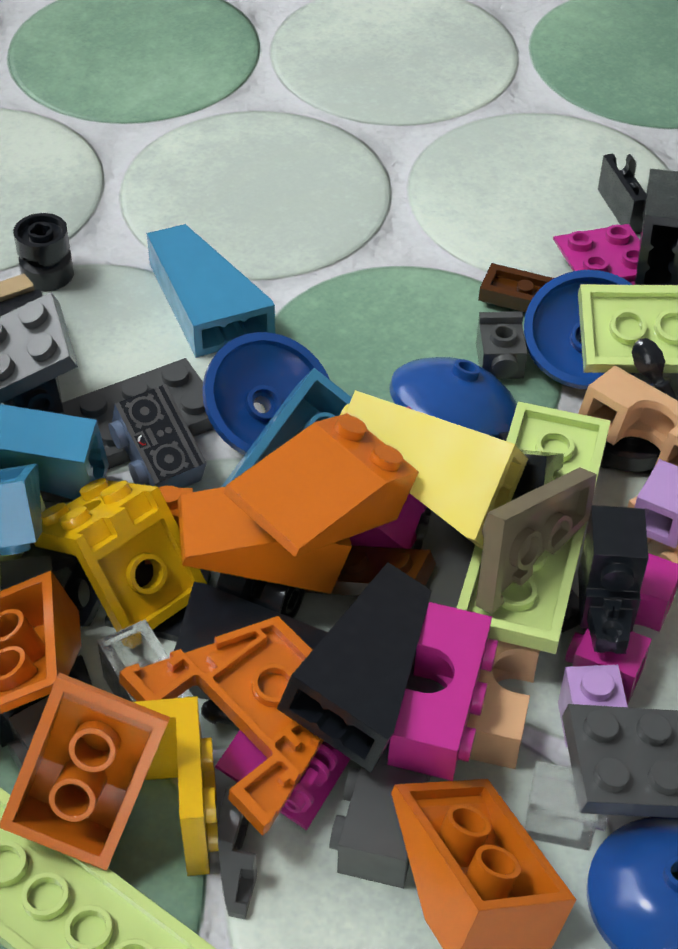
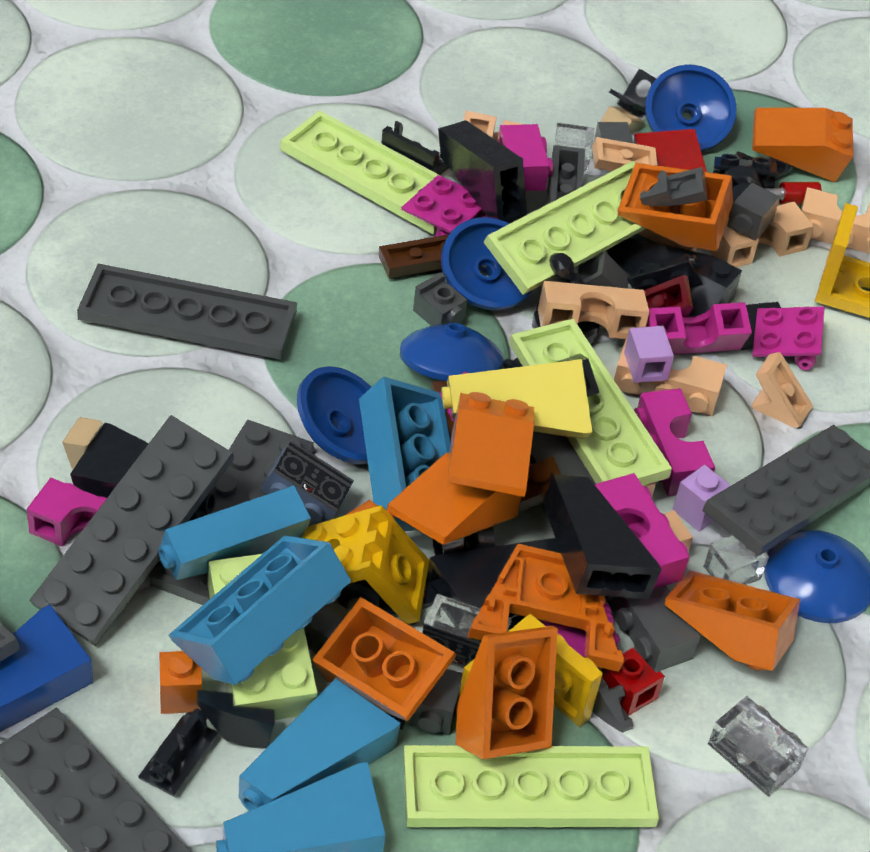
camera: 45 degrees left, 0 degrees up
black wheel [13,213,74,292] -> none
dark azure slope [146,224,275,358] -> none
dark tan wing [476,467,597,614] -> none
black hinge [578,505,649,654] -> none
none -> dark grey plate [77,263,297,360]
none -> yellowish green plate [280,110,438,235]
none -> red brick [601,648,665,716]

